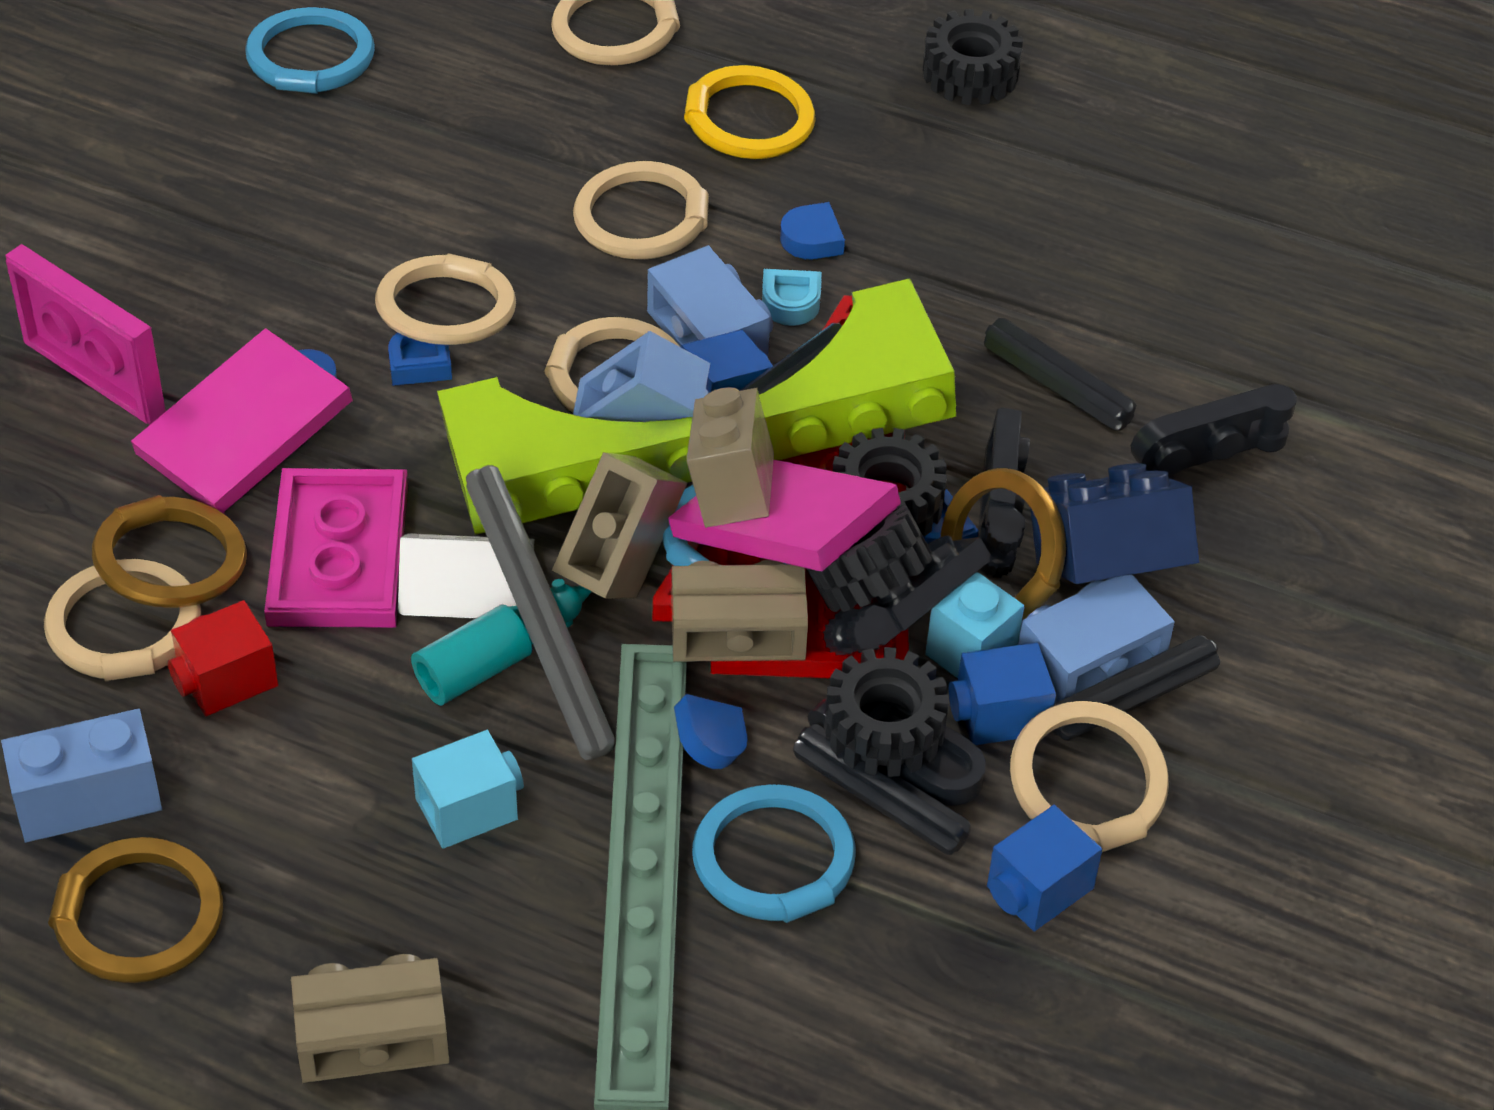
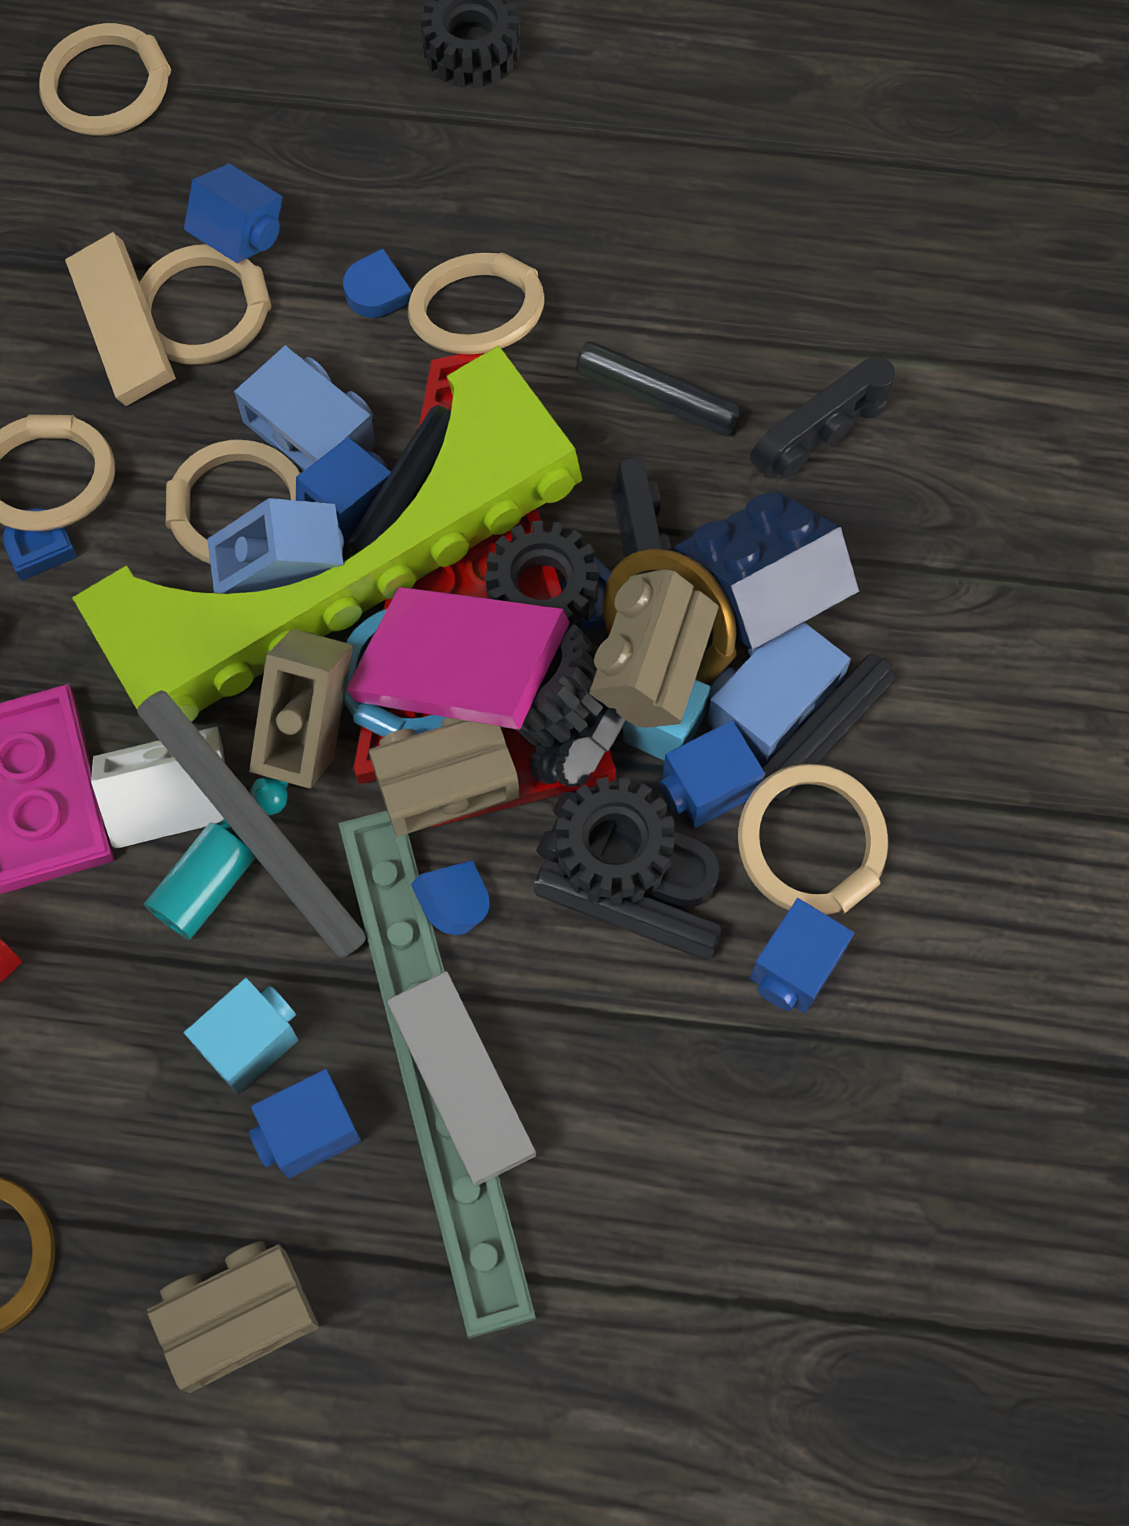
camera: 15 degrees left, 20 degrees up
yellow piece [684,65,815,159] -> none
dark tan brick [687,387,774,528] -> none
dark azure piece [692,785,856,923] -> none
medium azure tile [762,269,822,326] -> none
none -> tan tile [65,232,176,406]
none -> blue brick [184,163,283,263]
none -> blue brick [248,1069,361,1179]
none -> light grey tile [386,971,536,1187]
none -> tan piece [408,253,544,354]
none -> dark tan brick [589,569,719,728]

